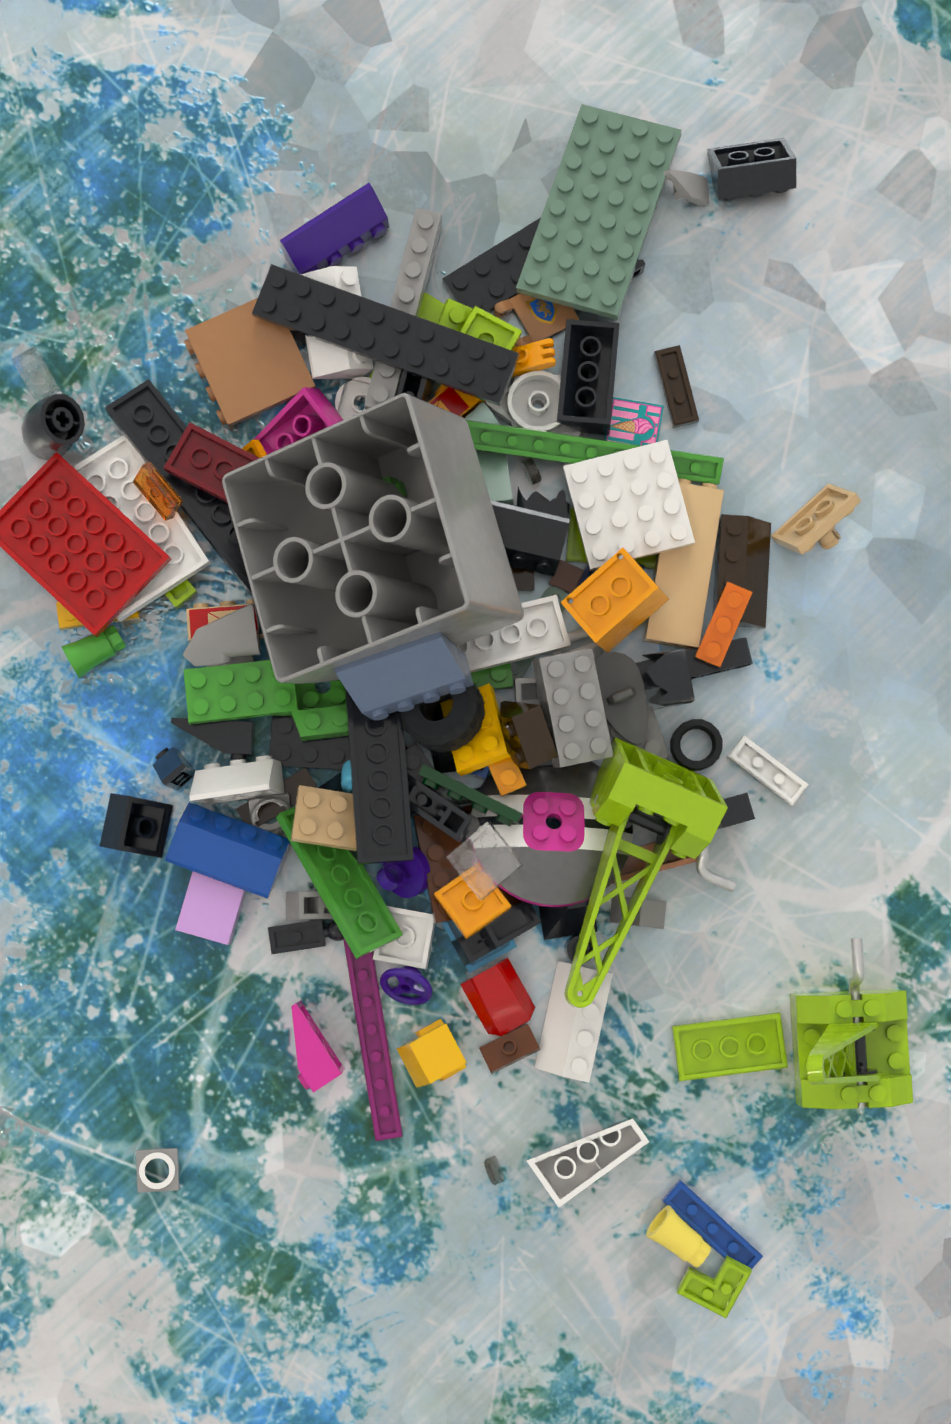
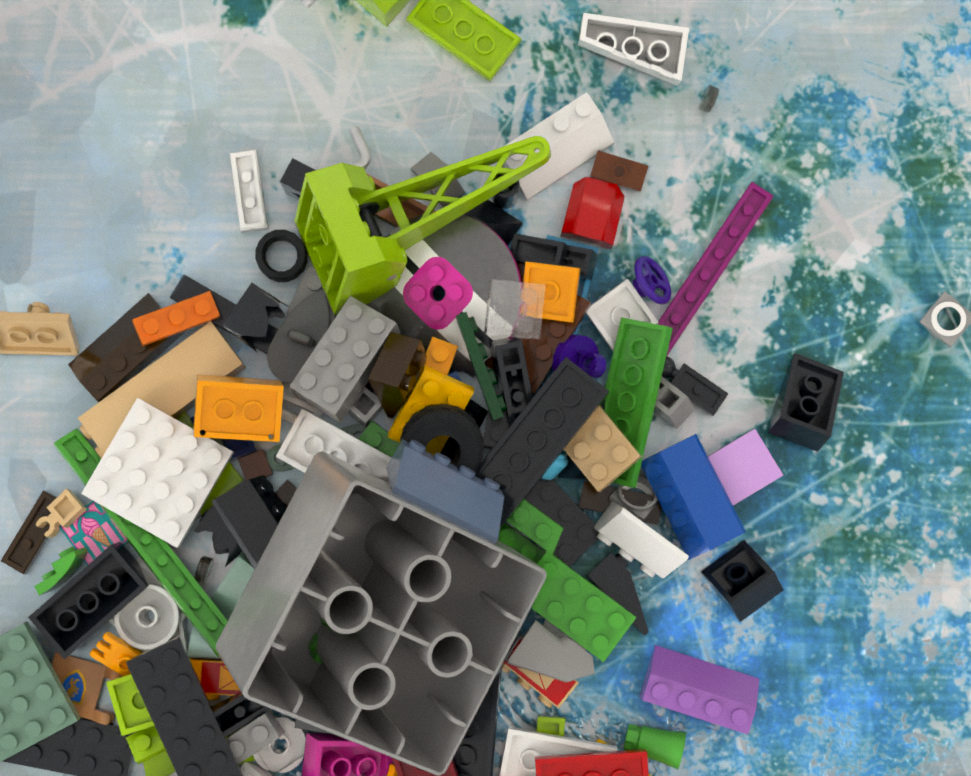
camera: 140 degrees left, 0 degrees up
black slope [153,747,196,791] -> none
dark pink slope [291,1001,345,1093] -> none
yellow plate [397,1019,467,1088] -> none
none -> bright green slope [34,546,88,596]
none -> tan plate [36,489,87,538]
none -> medium lavender slope [639,645,759,734]
none -> black slope [768,353,844,452]

